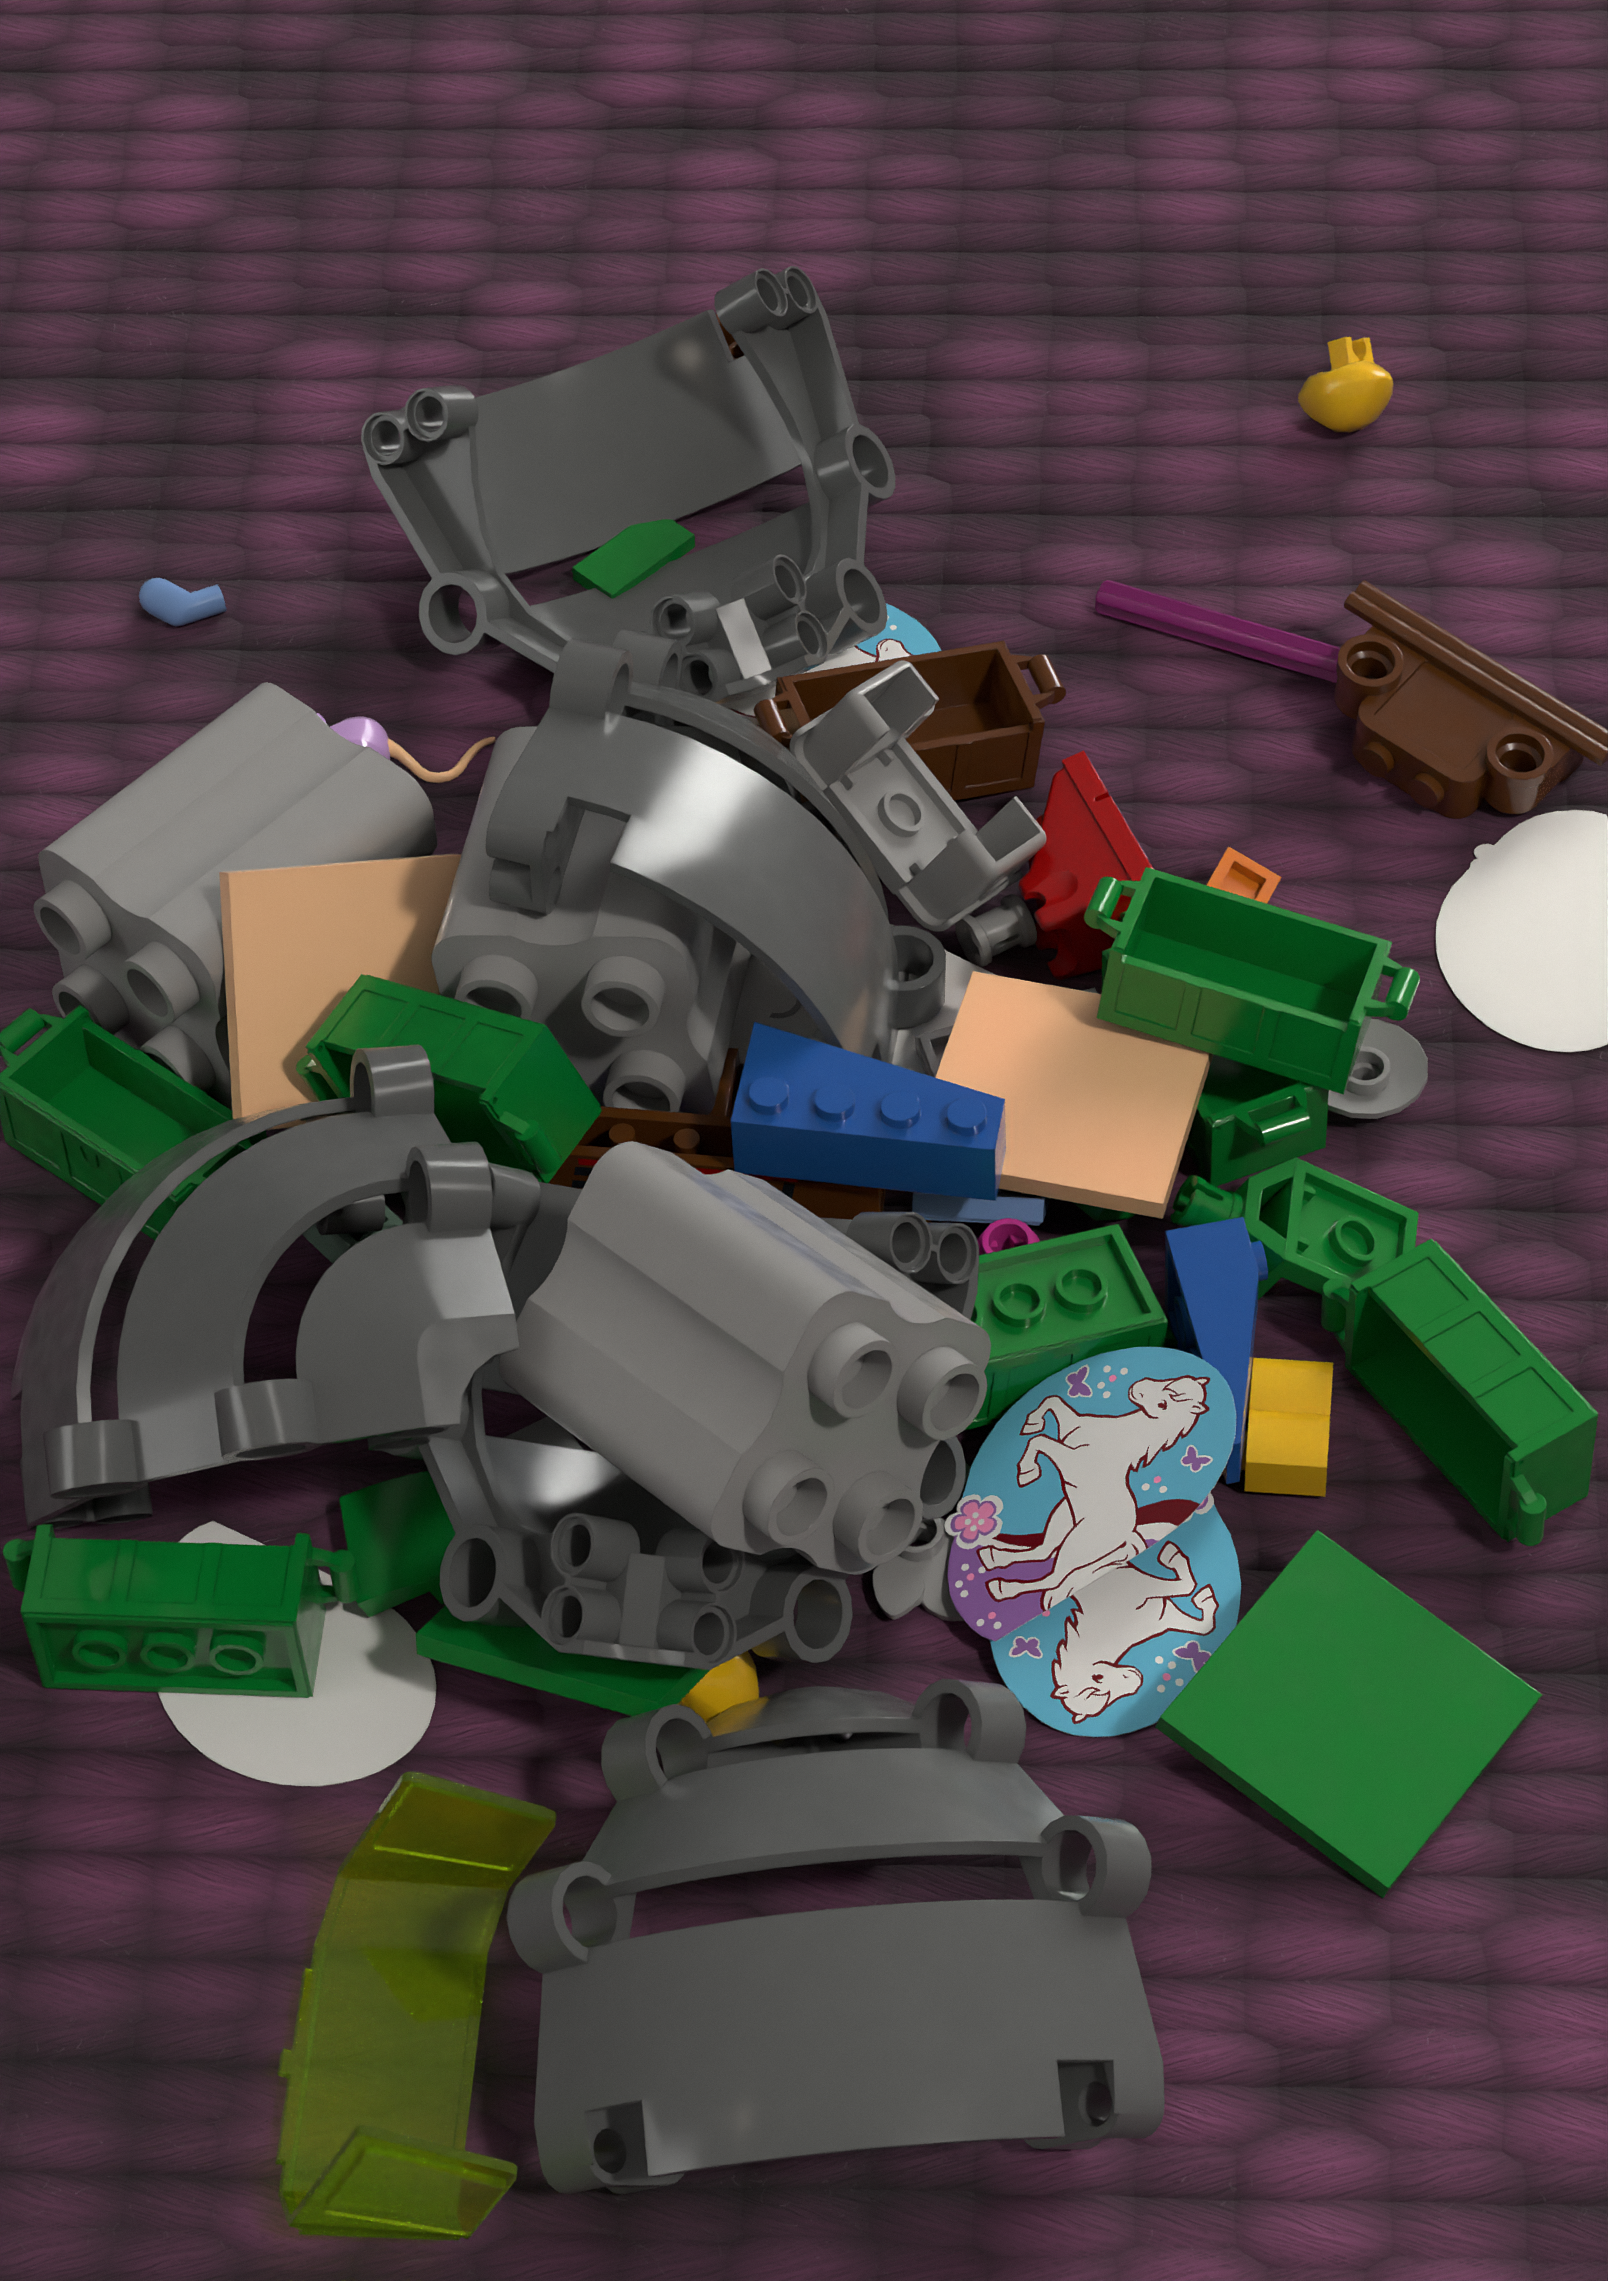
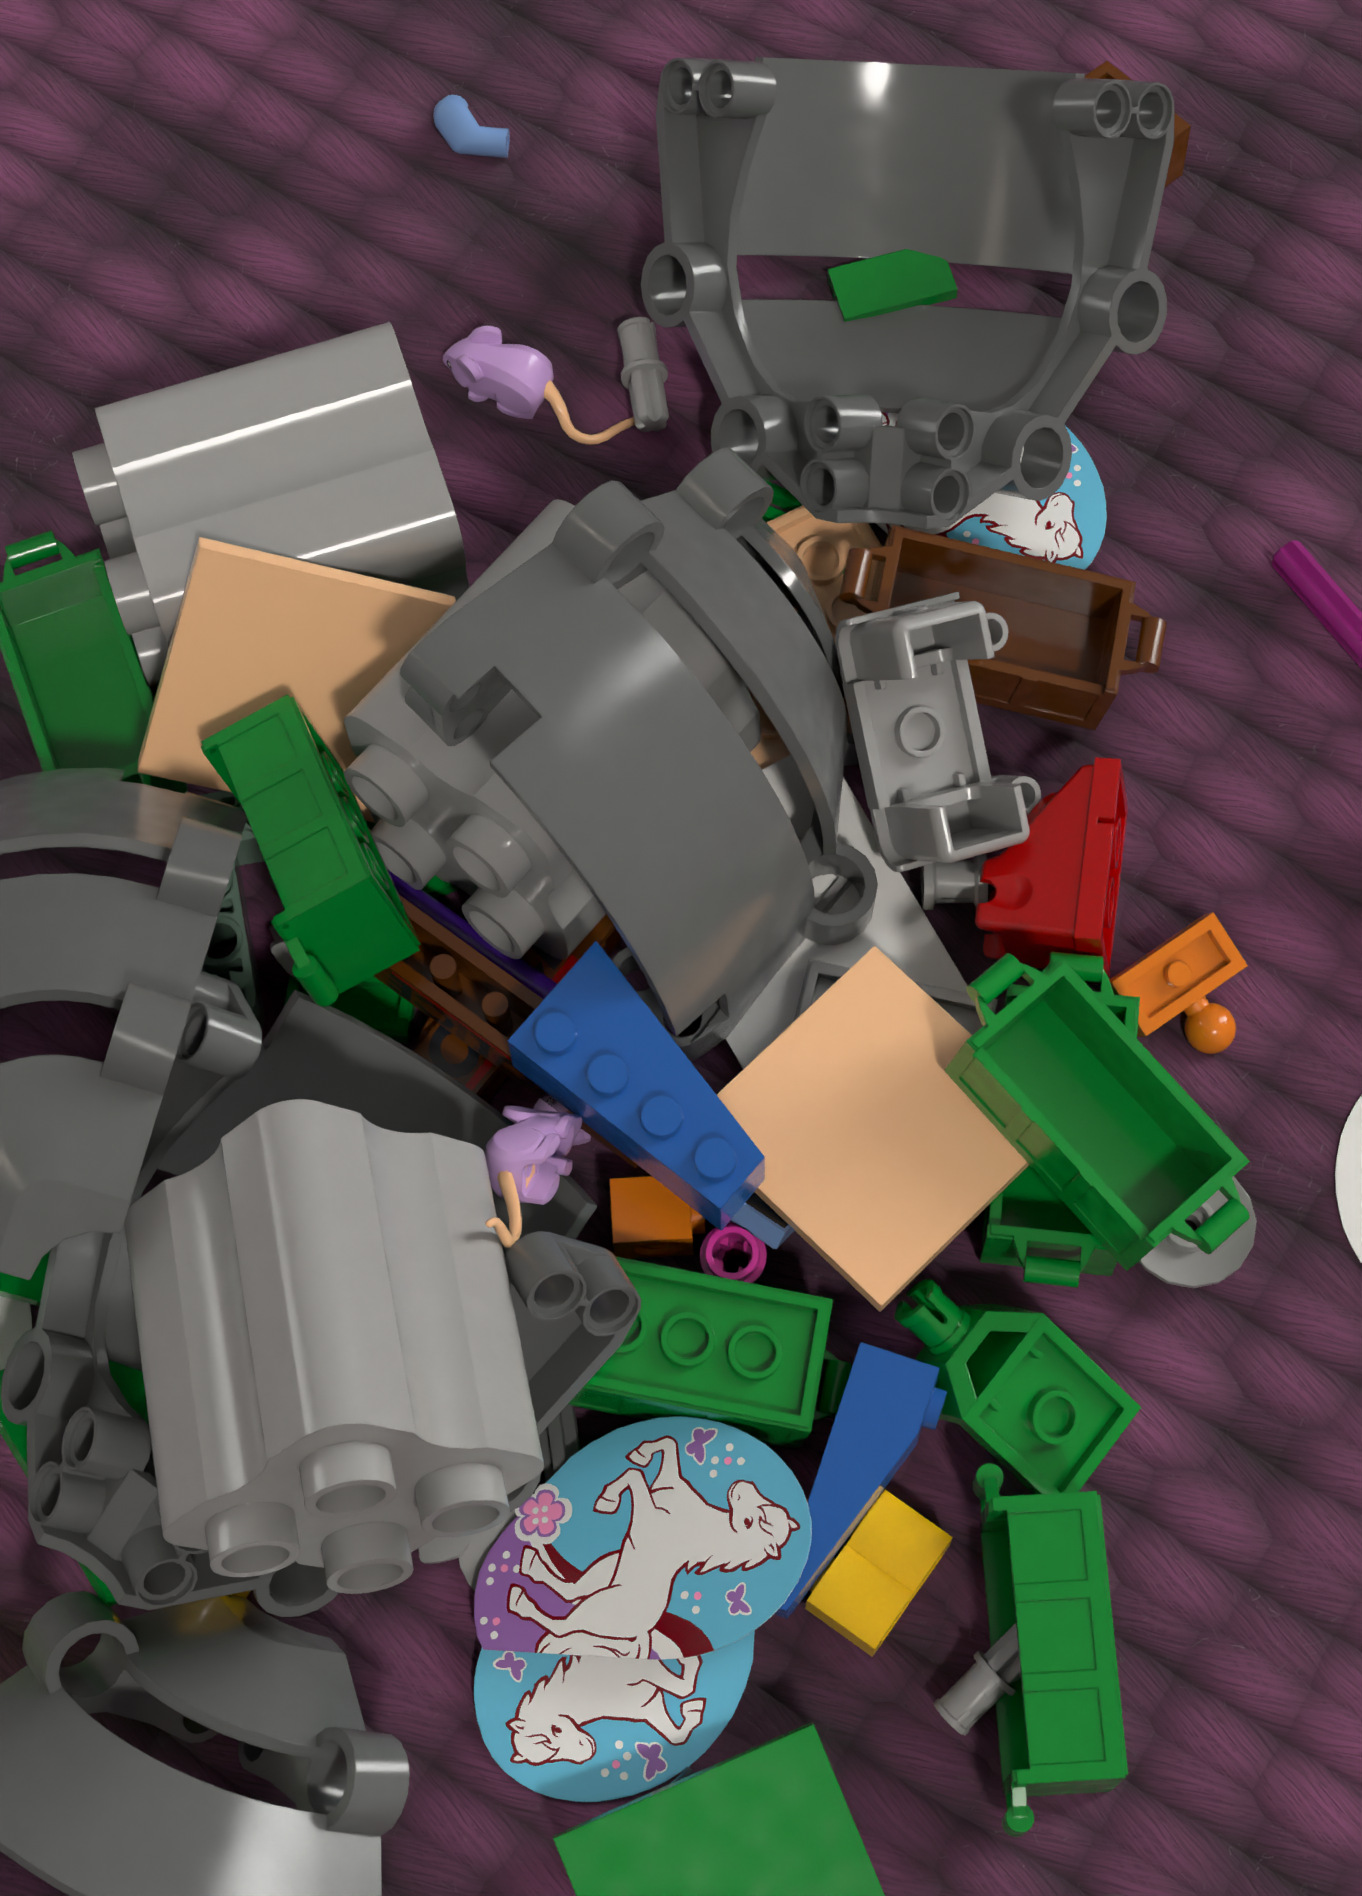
camera: 30 degrees right, 20 degrees up
none -> lavender animal [485,1106,582,1248]
none -> light grey axle [617,317,669,432]
none -> light grey axle [933,1623,1021,1736]

